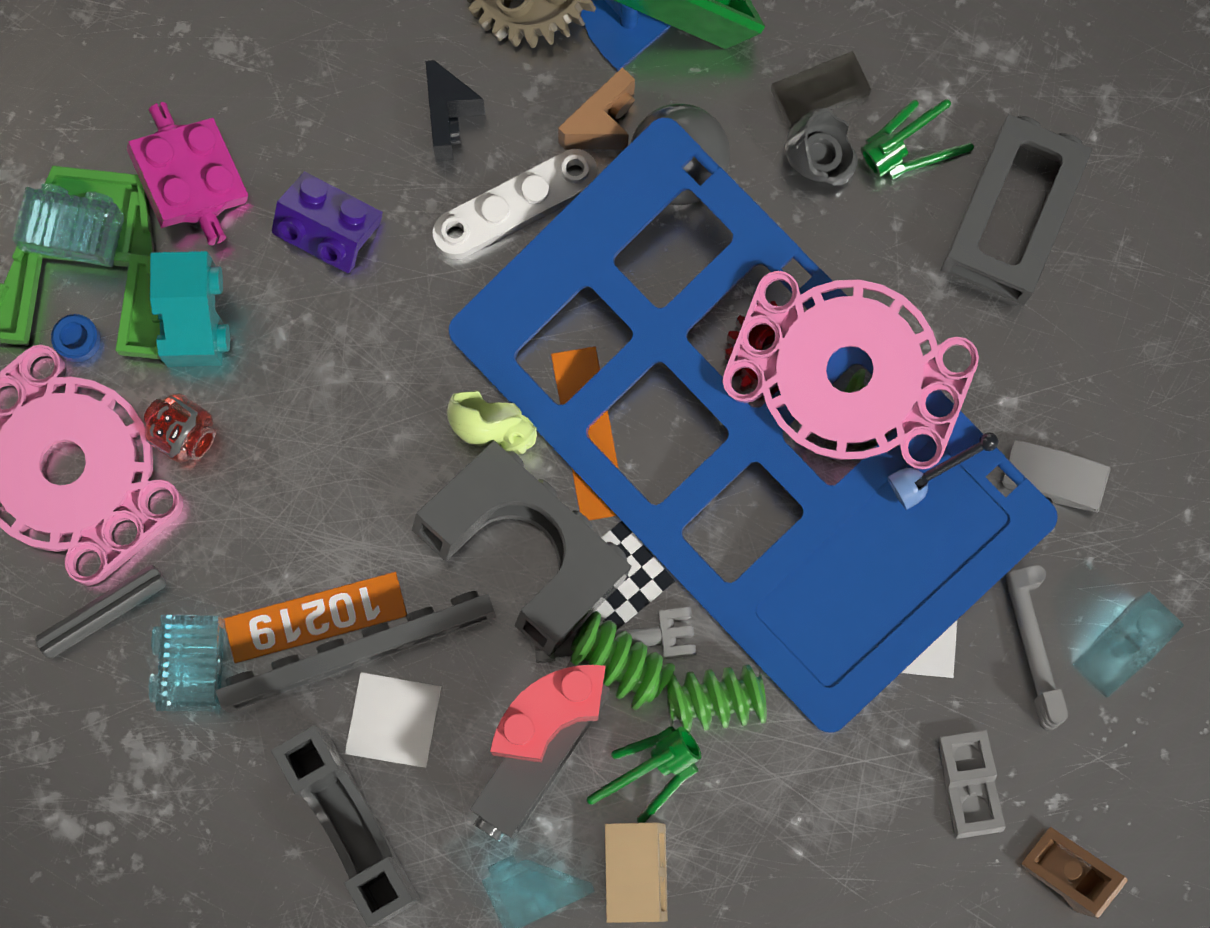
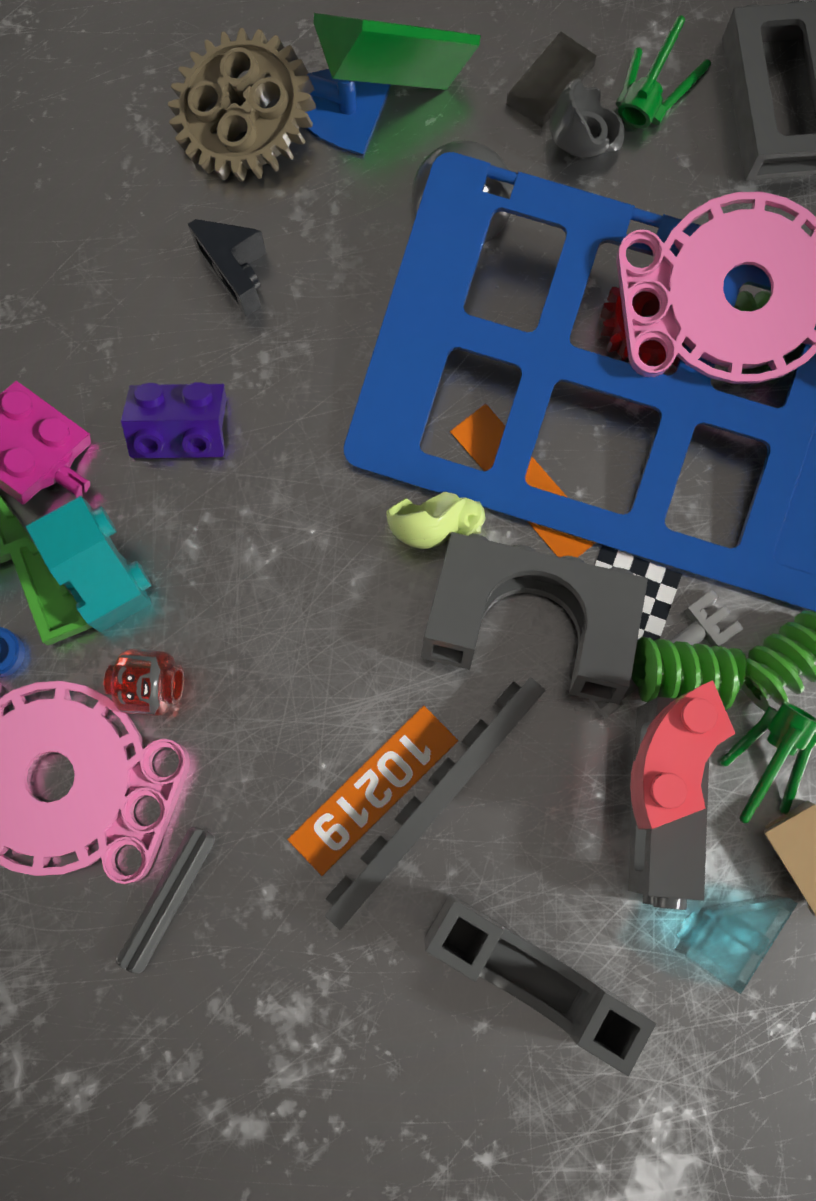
camera: 25 degrees left, 0 degrees up
clear light blue brick [149,615,225,715] -> none
white sticker [345,672,442,768] -> none
white plate [433,149,598,260] -> none
medium nougat slope [558,67,635,150] -> none

